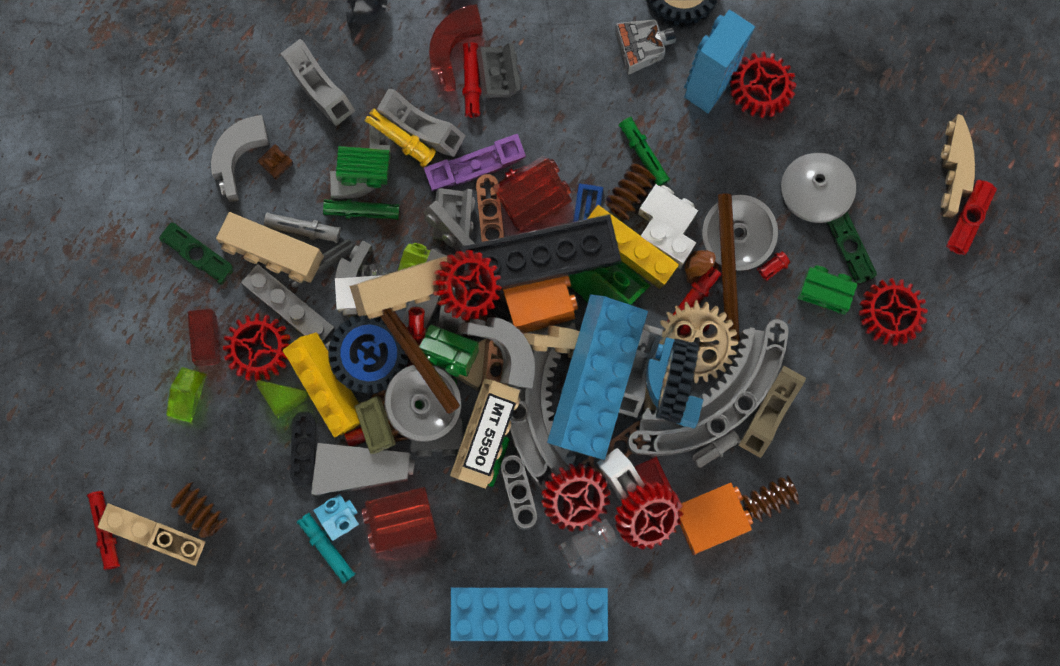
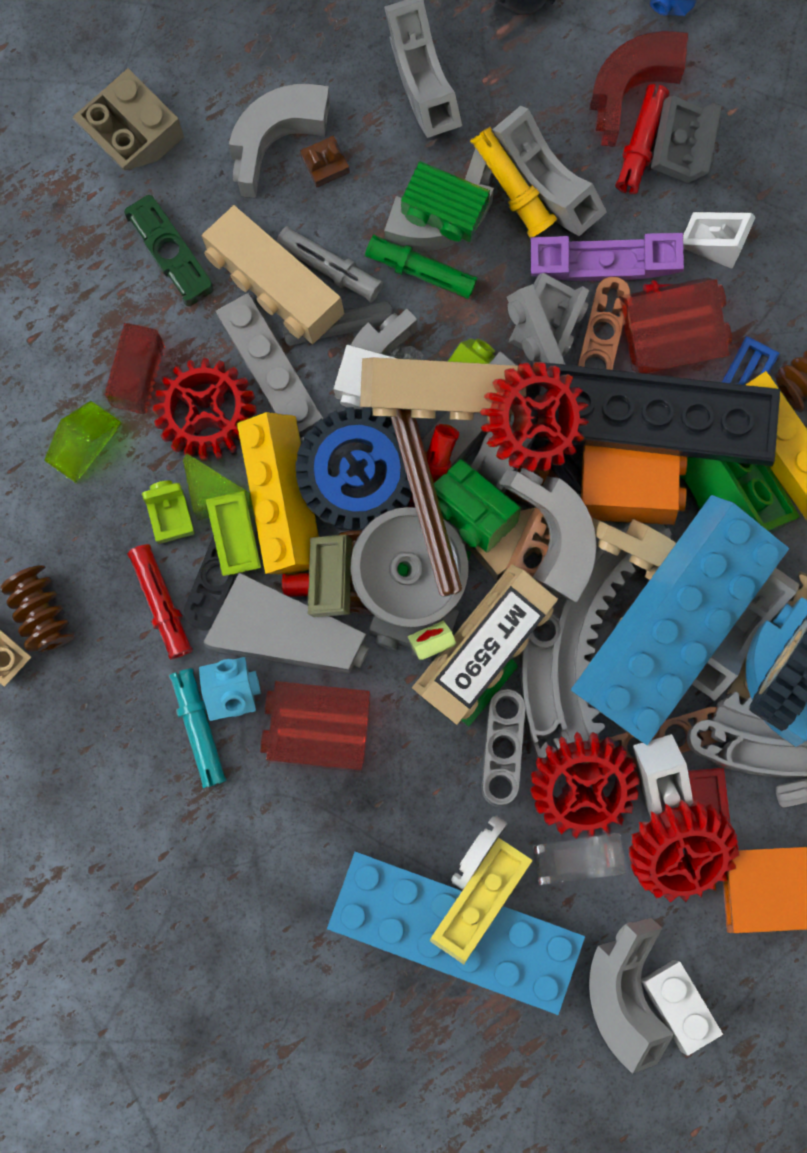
camera: 30 degrees right, 0 degrees up
none -> dark tan slope [73,68,184,171]
none -> red pin [127,544,193,660]
none -> lime bracket [142,480,195,544]
none -> lime tile [206,491,261,576]
none -> yellowish green tile [407,620,456,660]
none -> light yellow piece [430,837,533,964]
none -> white tile [451,815,508,890]
none -> light grey arch [589,918,674,1074]
none -> white brick [641,960,723,1056]
none -> white slope [683,212,755,269]

